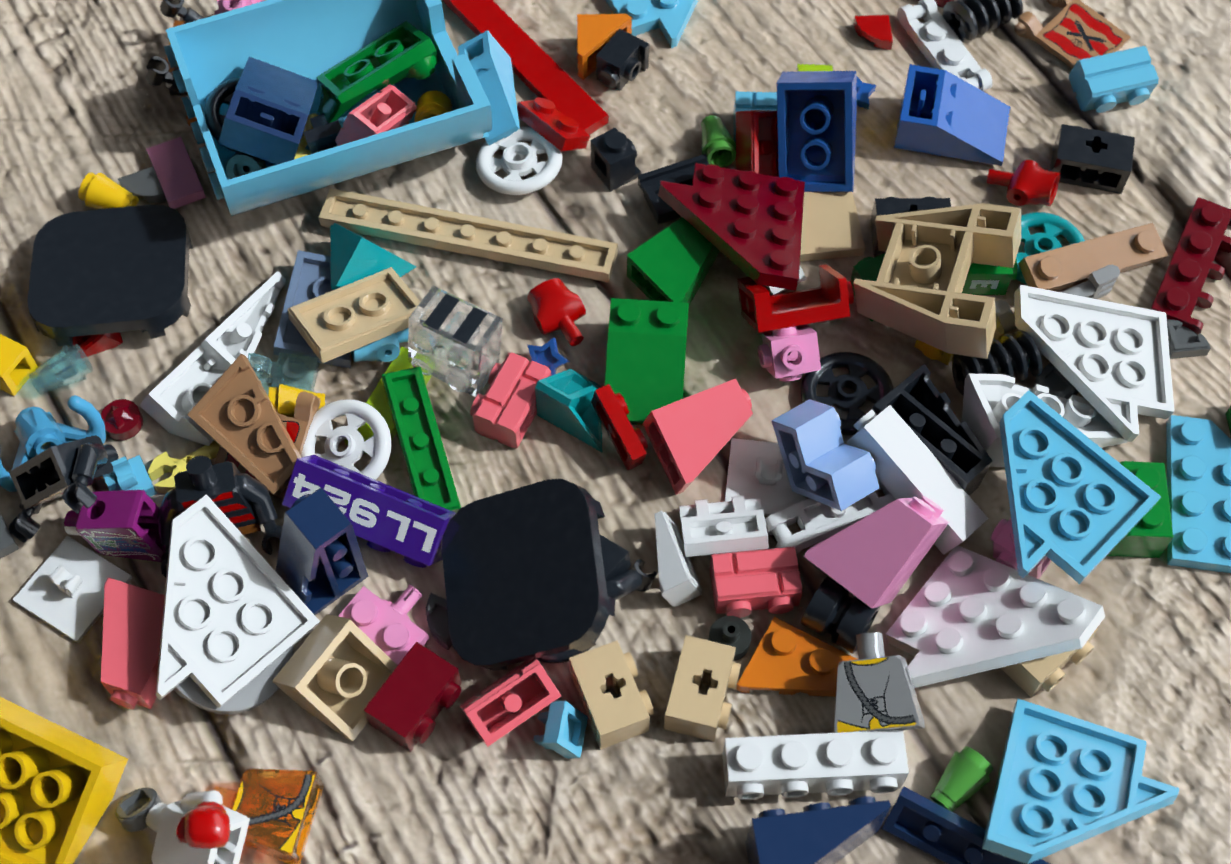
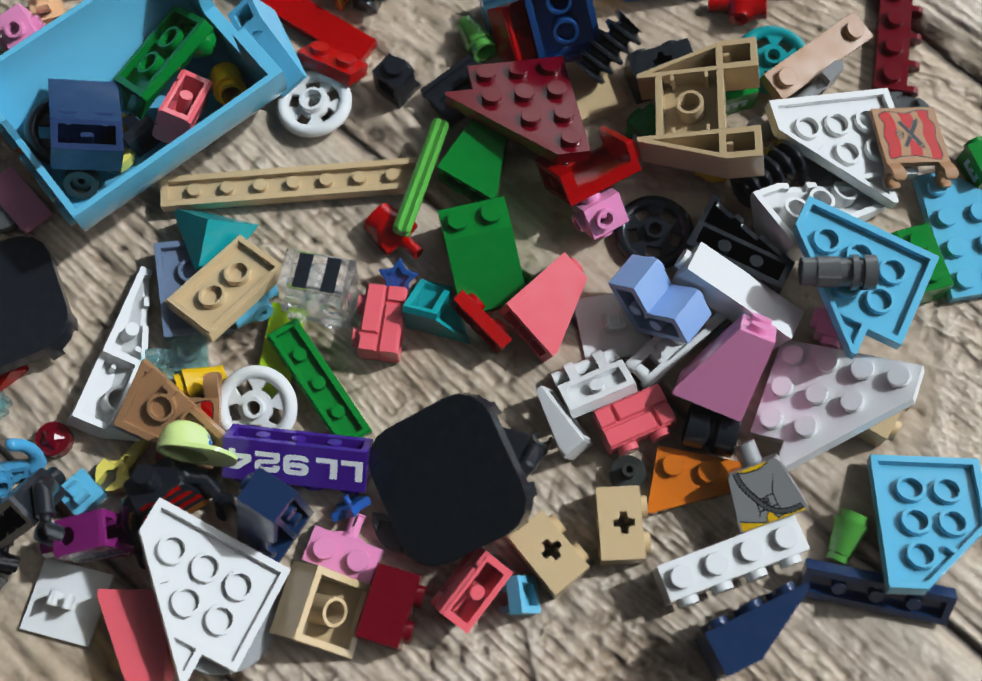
camera: 15 degrees left, 10 degrees up
none -> yellowish green cap [156,420,238,467]
none -> blue piece [330,493,372,522]
none -> bright green axle [392,118,449,237]
none -> black piece [573,9,642,85]
none -> dark grey axle [798,254,879,291]
none -> medium nougat flag [869,107,959,190]

